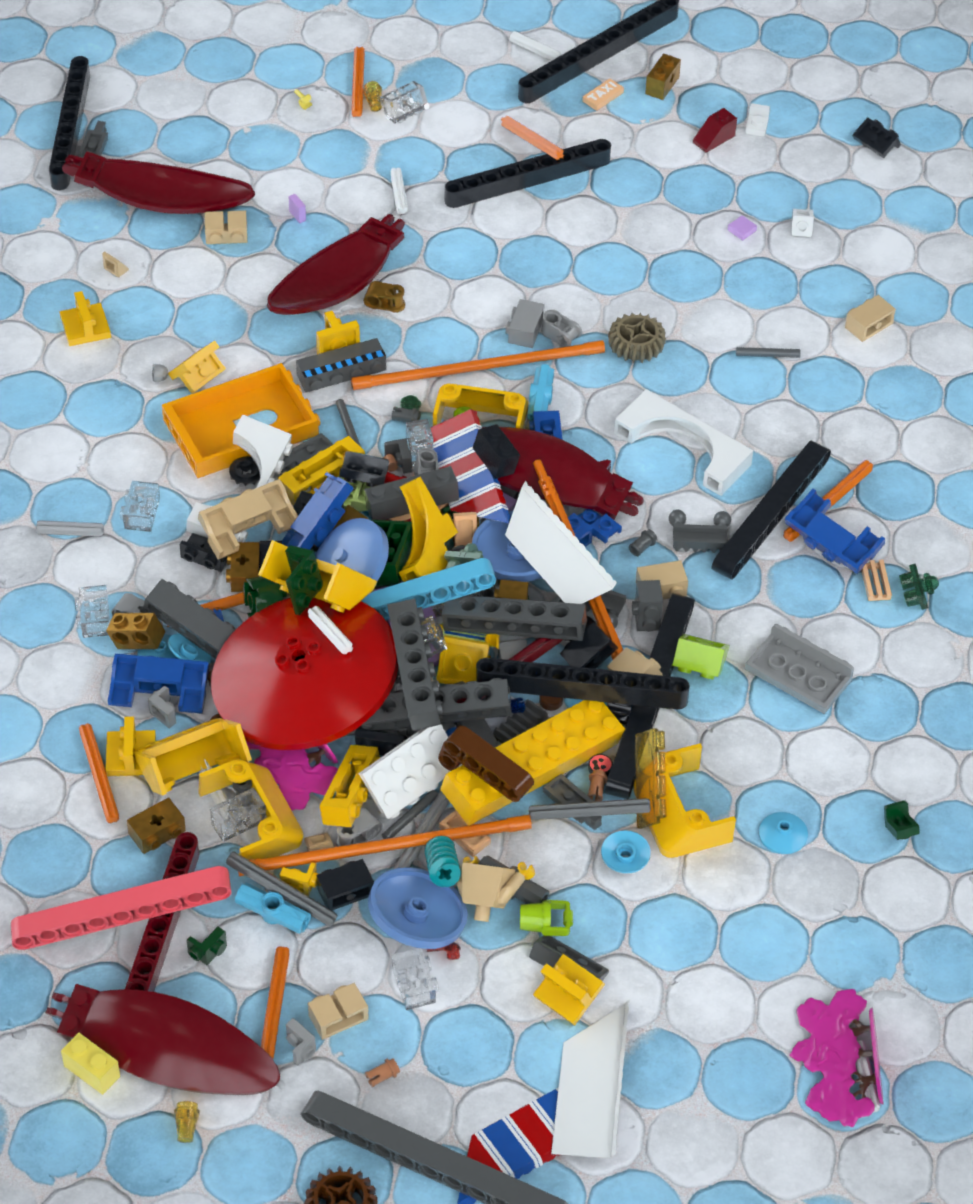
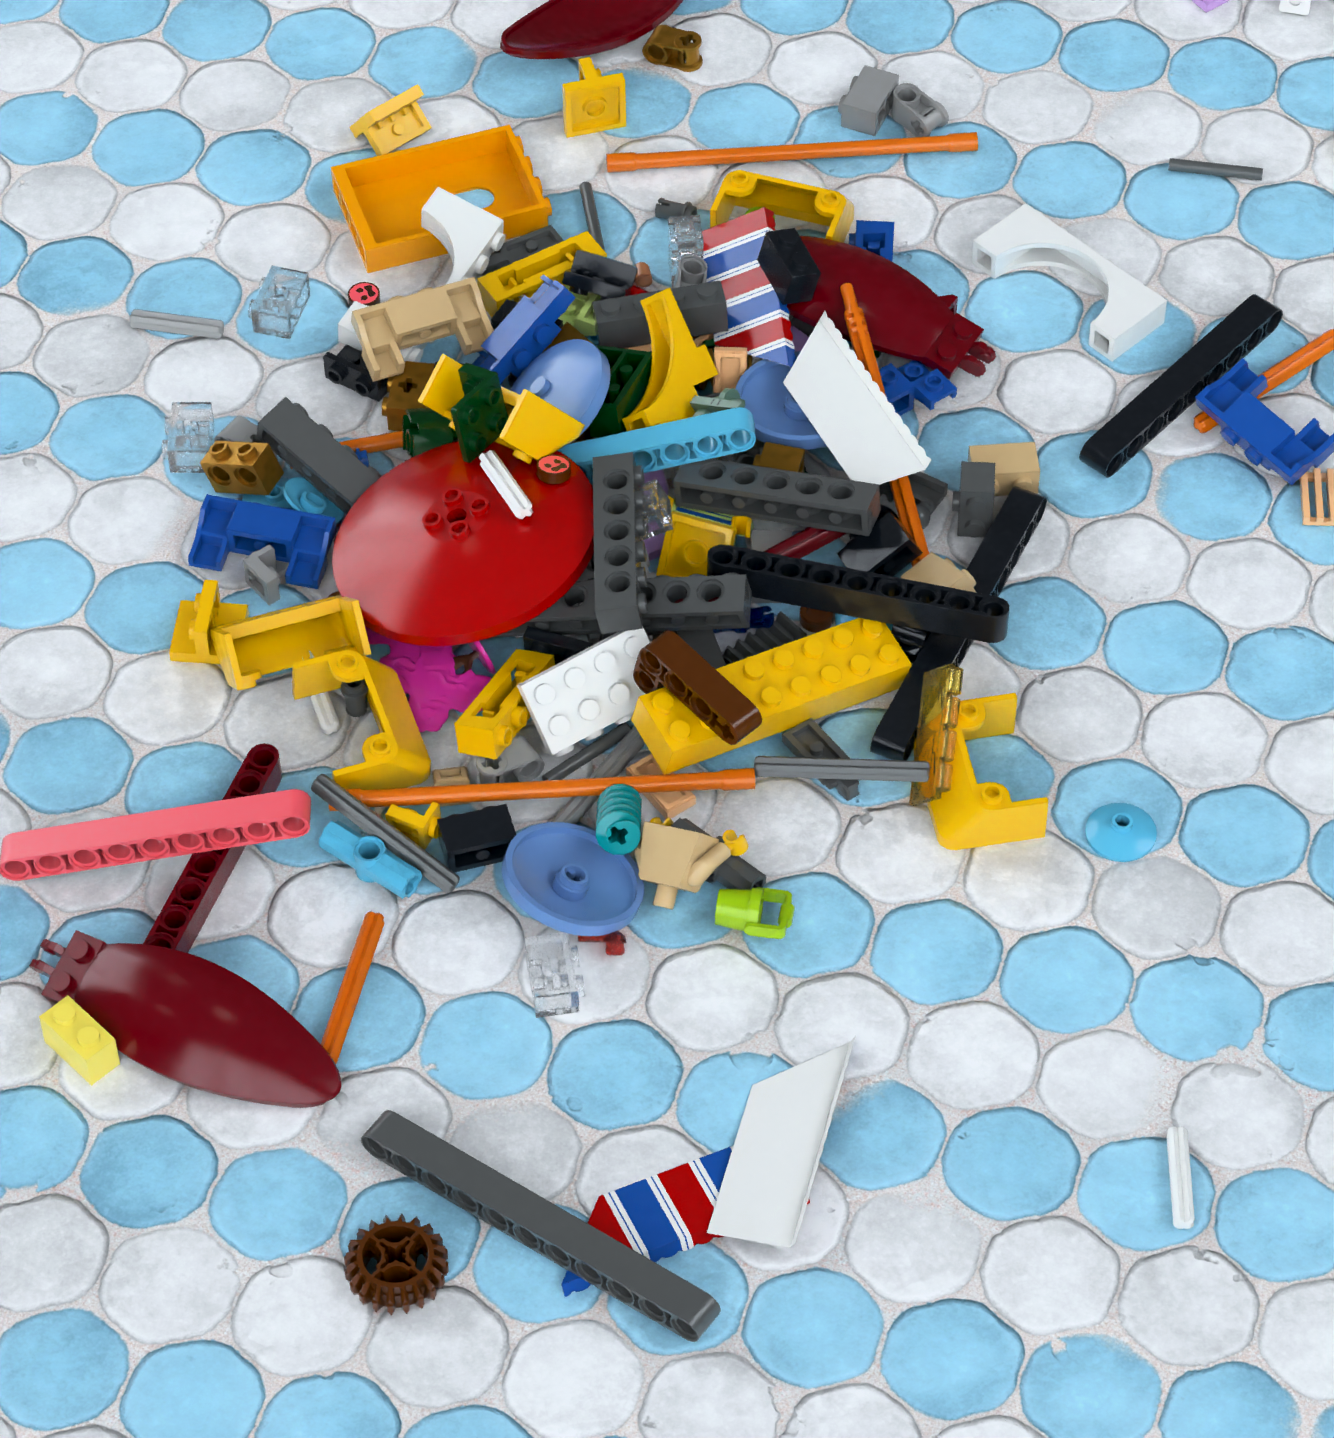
camera: 10 degrees right, 0 degrees up
yellow bracket [59,291,111,347] -> none
orange axle [79,723,119,823] -> none
pearl gold brick [127,797,186,854] -> none
light grey hinge [152,364,168,382] -> none
clear yellow cone [174,1101,200,1143] -> none
dark green bracket [186,926,227,965] -> none
clear brick [210,787,266,842] -> none
black gear [229,456,260,487] -> none
light grey bracket [286,1018,316,1065] -> none
dark grey brick [296,338,386,393] -> none
tan piece [308,982,368,1040] -> none
nougat pin [365,1058,400,1088] -> none
dark grey bracket [384,438,412,474] -> none
clear green plate [400,395,421,411] -> none
medium azure piece [527,364,554,421] -> none
dark grey slope [529,935,609,981] -> none
yellow bracket [533,954,605,1026] -> none
nougat pin [587,770,608,802] -> none
tile [588,754,613,777] -> none
medium azure dish [601,831,651,873] -> none
dark tan gear [608,312,666,363] -> none
dark grey pin [629,529,657,557] -> none
dark grey gear [668,509,731,553] -> none
lime slope [673,634,730,679] -> none
light grey bracket [745,624,854,714] -> none
dark pink plant [789,989,884,1127] -> none
dark green bracket [884,800,920,840] -> none
none -> tile [348,282,381,306]
none -> tile [536,455,571,484]

